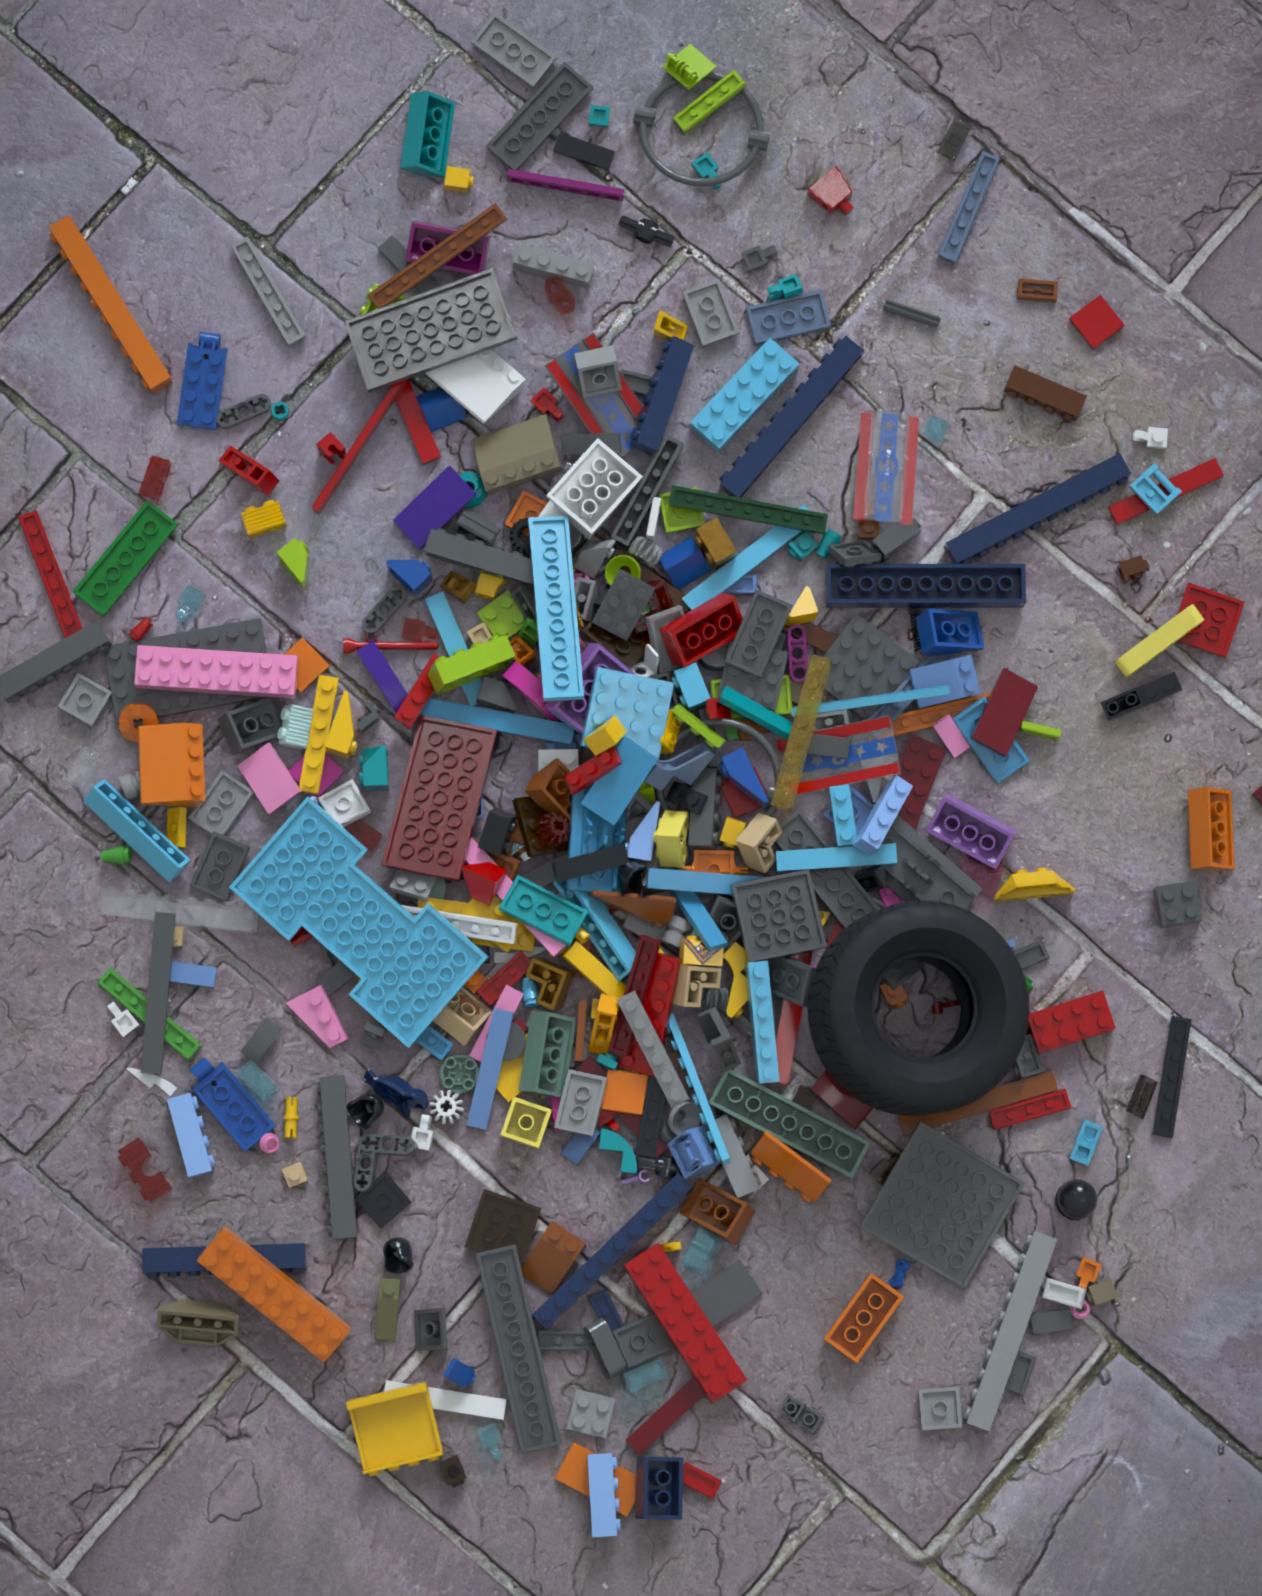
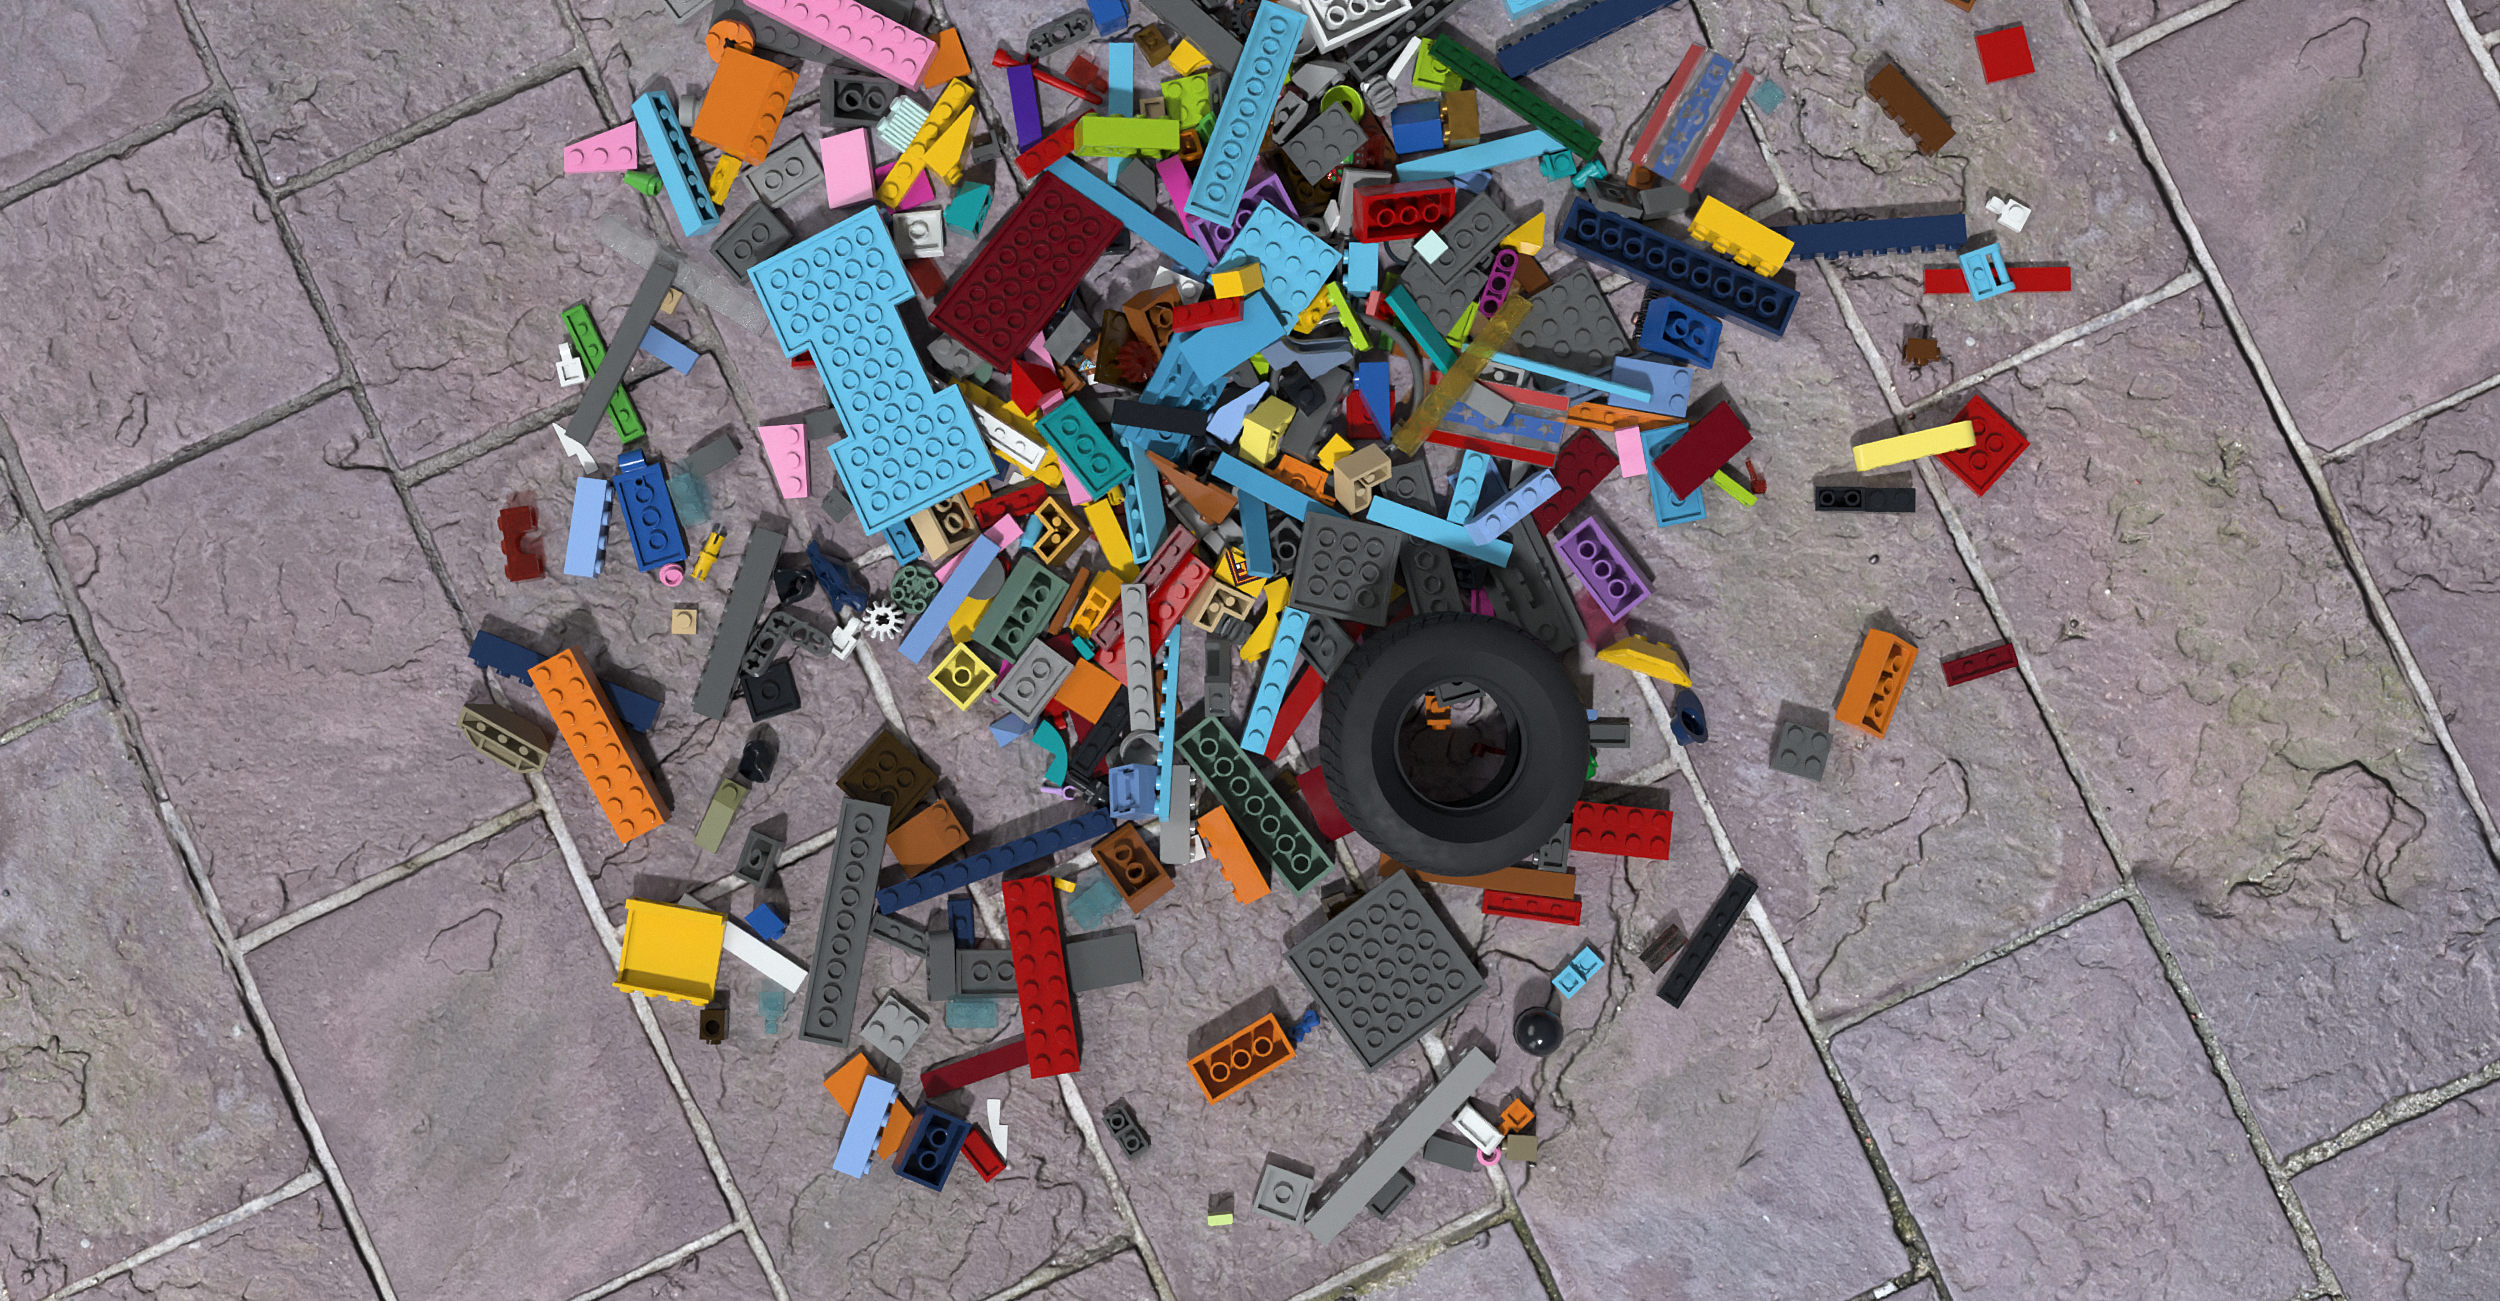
camera: 30 degrees right, 5 degrees up
none -> bright pink wing [564,121,639,174]
none -> white sticker [987,1099,1008,1163]
none -> yellowish green tile [1208,1211,1233,1226]
none -> light aqua tile [1414,229,1449,265]
none -> dark blue piece [1670,690,1709,746]
none -> yellow brick [1687,195,1794,277]
none -> clear red hand [1745,461,1767,494]

